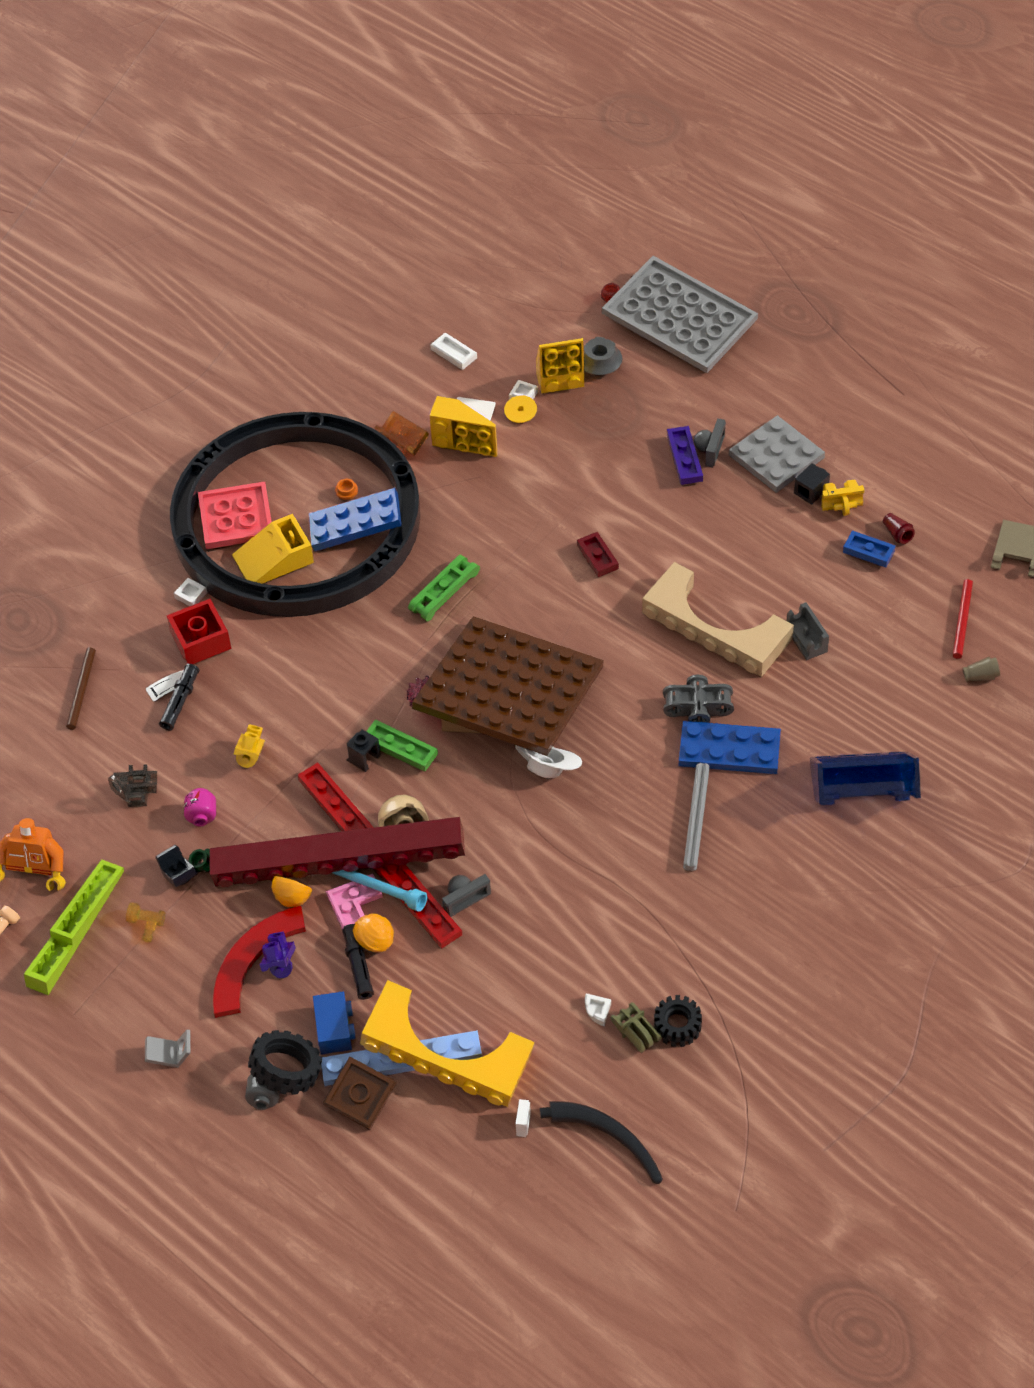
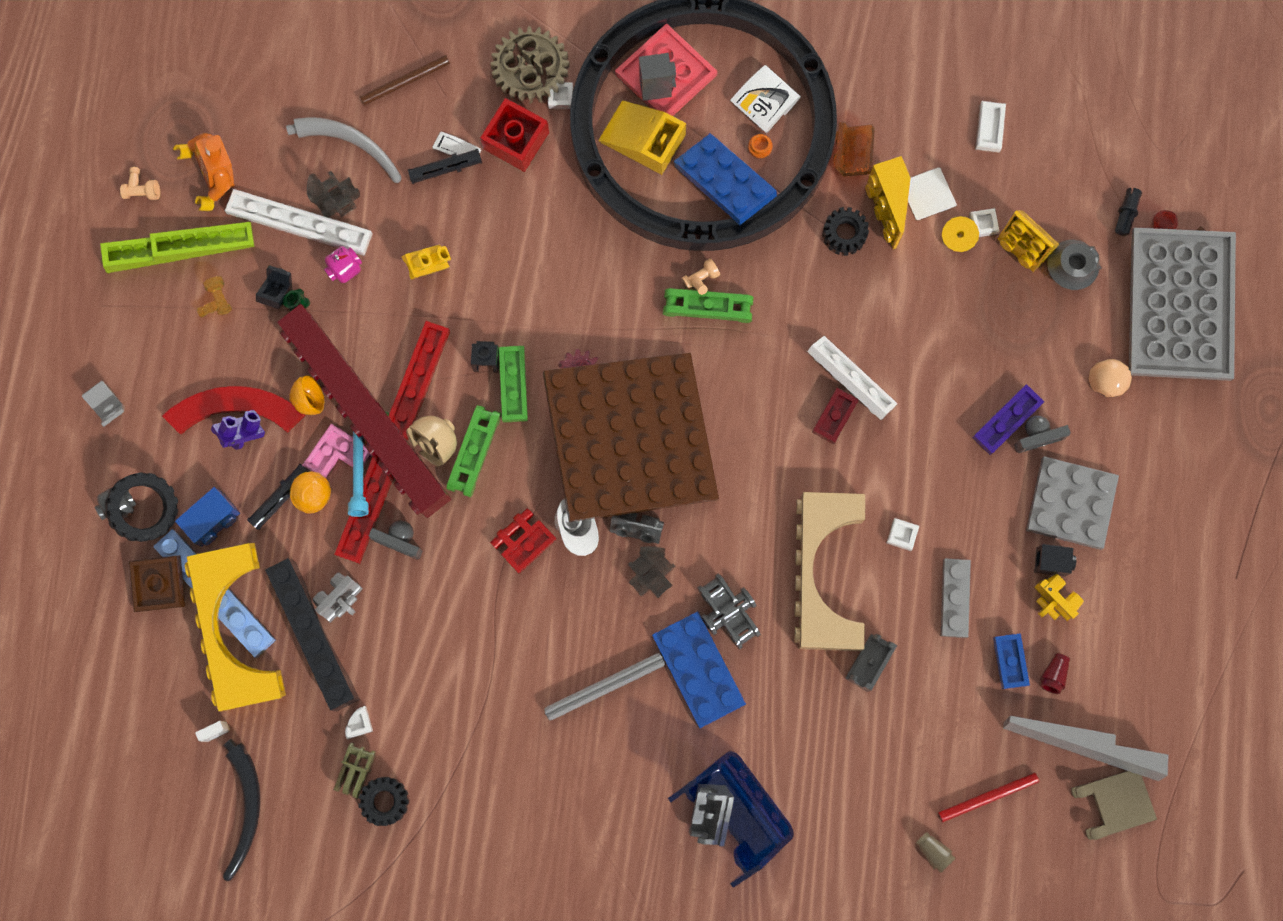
camera: 55 degrees right, 25 degrees up
none -> white tile [225,189,373,256]
none -> black arch [265,558,360,712]
none -> light grey animal [286,117,401,183]
none -> light grey hips [312,573,363,623]
none -> bright green plate [446,405,502,497]
none -> dark tan gear [490,26,569,104]
none -> red plate [490,508,557,574]
none -> dark grey hinge [610,513,664,544]
none -> clear smoke piece [628,546,676,598]
none -> dark grey brick [639,53,676,101]
none -> light nougat piece [682,258,720,295]
none -> dark grey hinge [689,784,734,846]
none -> slope [730,65,801,133]
none -> white plate [807,336,897,420]
none -> black tyre [822,207,869,256]
none -> white tile [886,518,919,551]
none -> light grey plate [940,558,971,638]
none -> light grey slope [1003,716,1168,781]
none -> light nougat hair [1088,359,1132,397]
none -> black axle [1115,188,1142,236]

